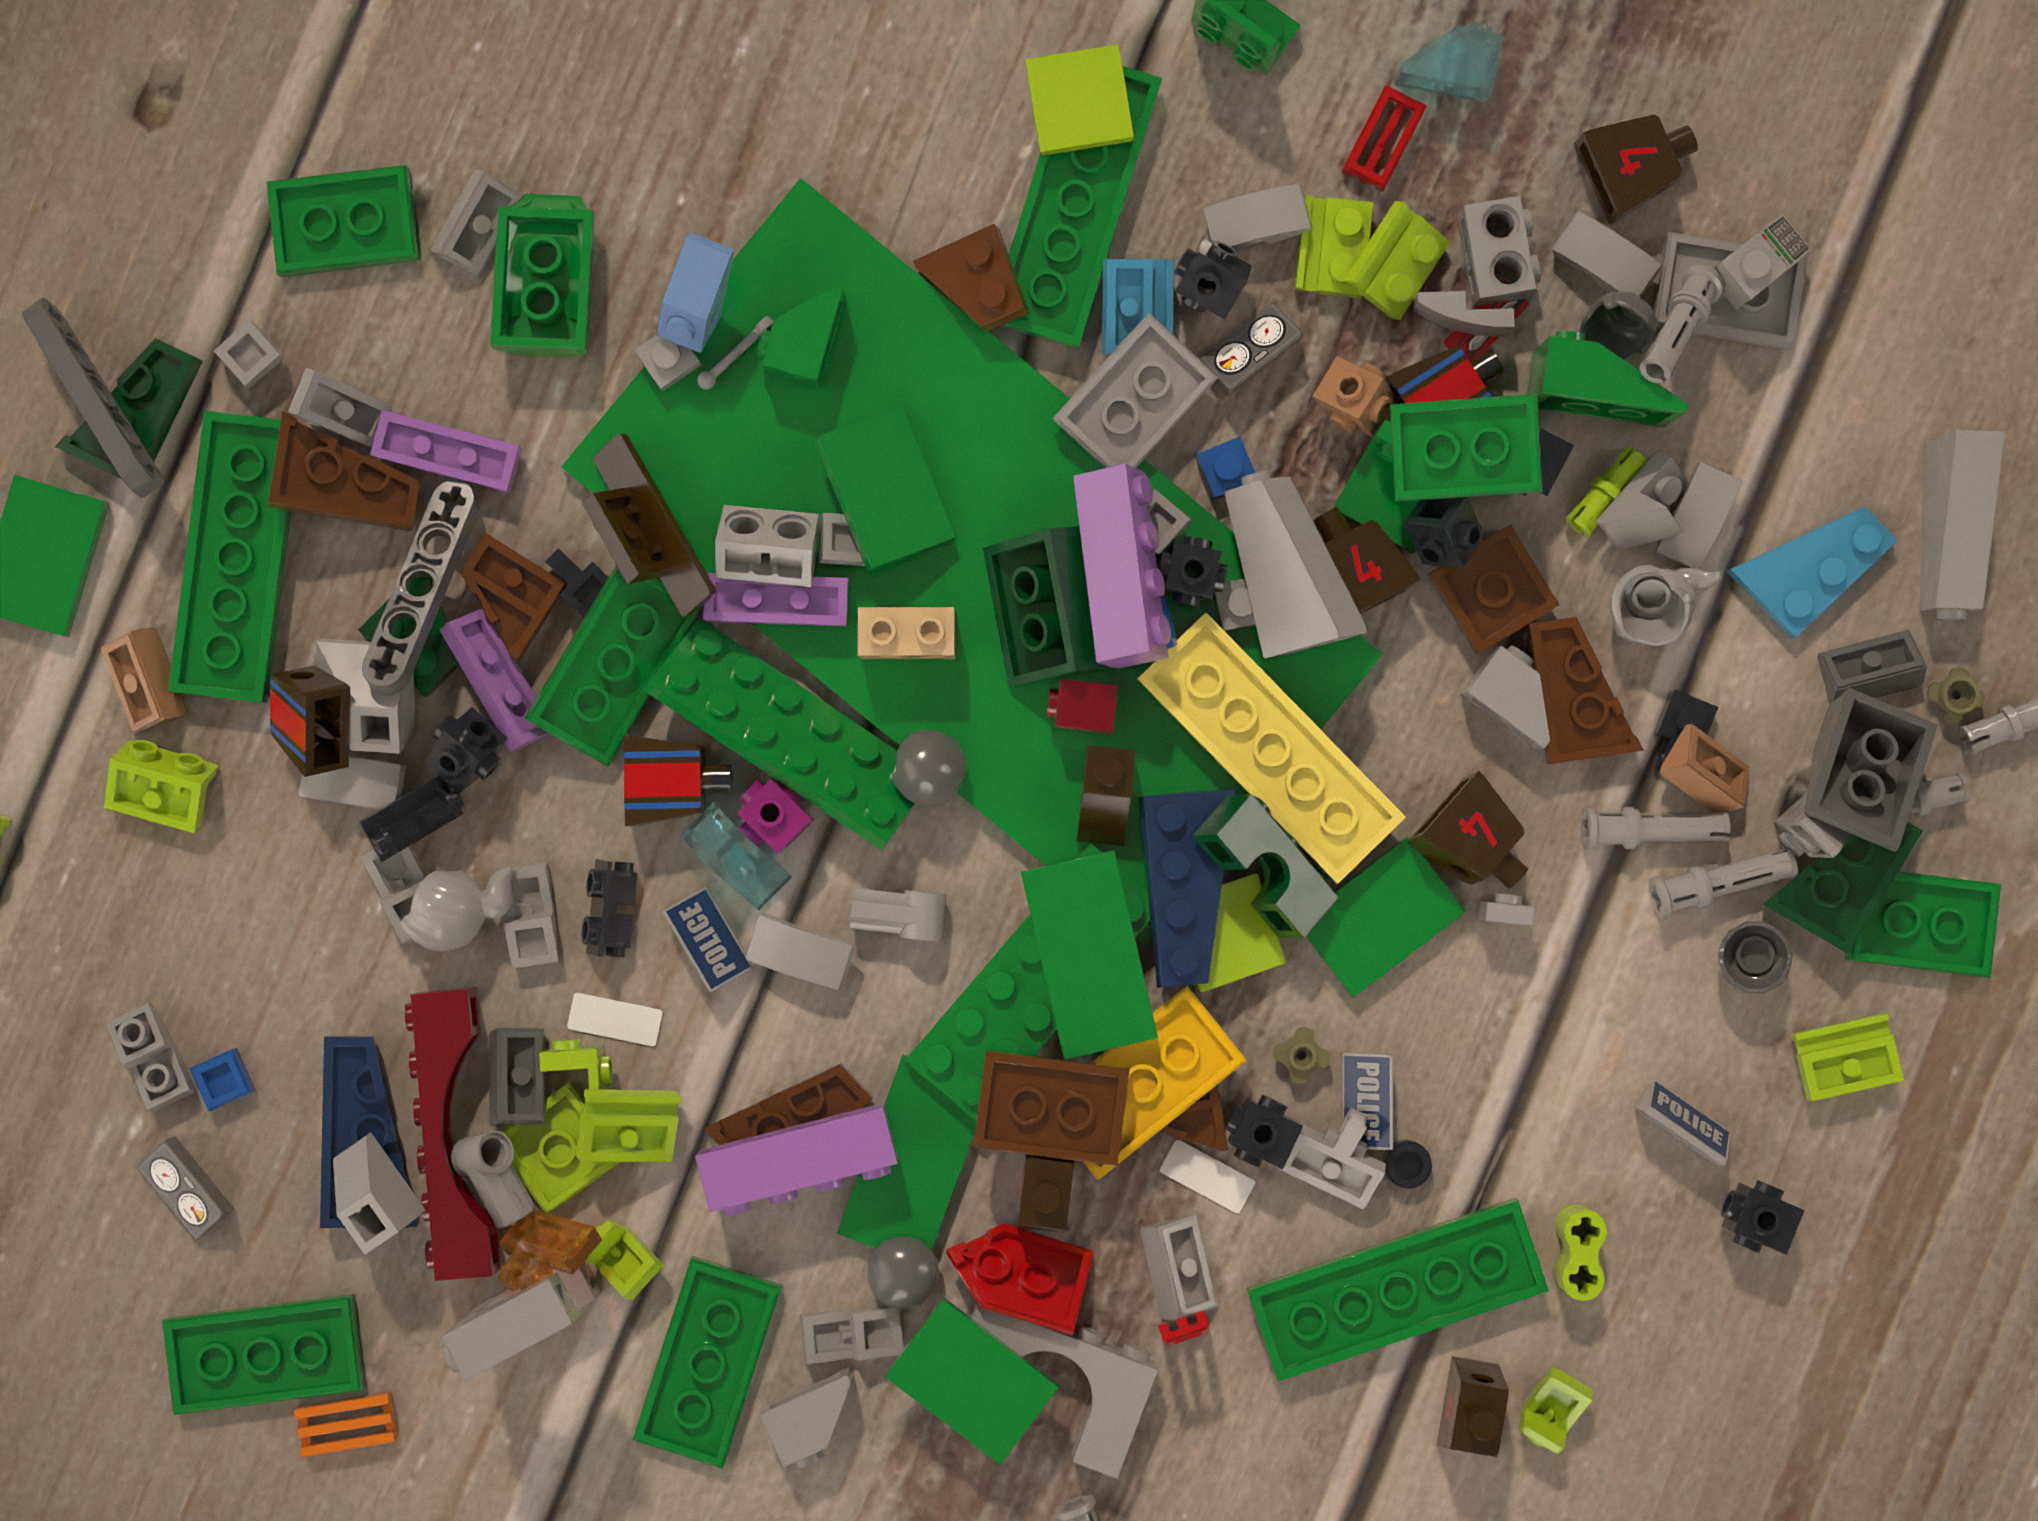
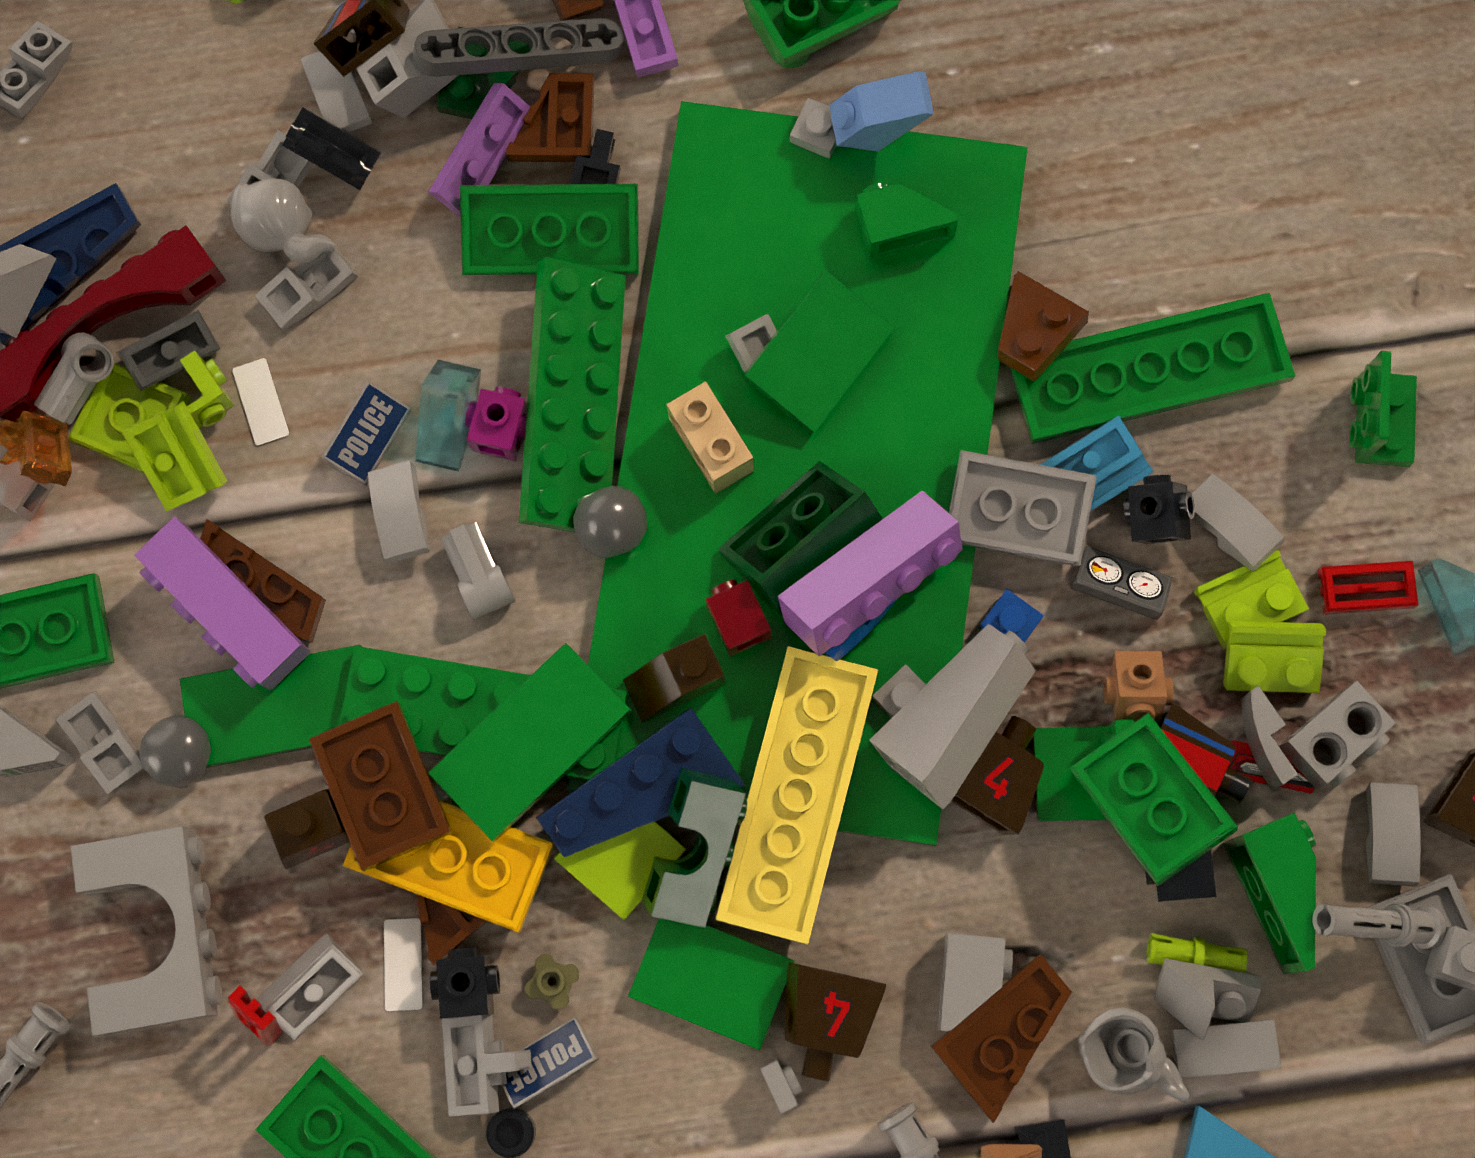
camera: 65 degrees right, 10 degrees down
blue tile [189,1048,256,1112] -> none
black brick [424,707,508,794] -> none
lime bracket [577,1220,664,1301] -> none
black hinge [581,859,638,957] -> none
dark brown bracket [582,433,716,616] -> none
torso [623,735,733,826] -> none
light grey hinge [697,316,774,390] -> none
medium lavender plate [703,573,849,627] -> none
light grey brick [715,505,819,587] -> none
green tile [885,1297,1059,1465] -> none
red tile [946,1223,1094,1335] -> none
lime tile [1025,44,1134,156] -> none
light grey plate [1149,489,1193,557] -> none
black brick [1158,536,1228,608] -> none
black brick [1404,497,1484,569] -> none
reddish brown plate [1427,524,1559,655] -> none
dark grey hair [1579,292,1658,362] -> none

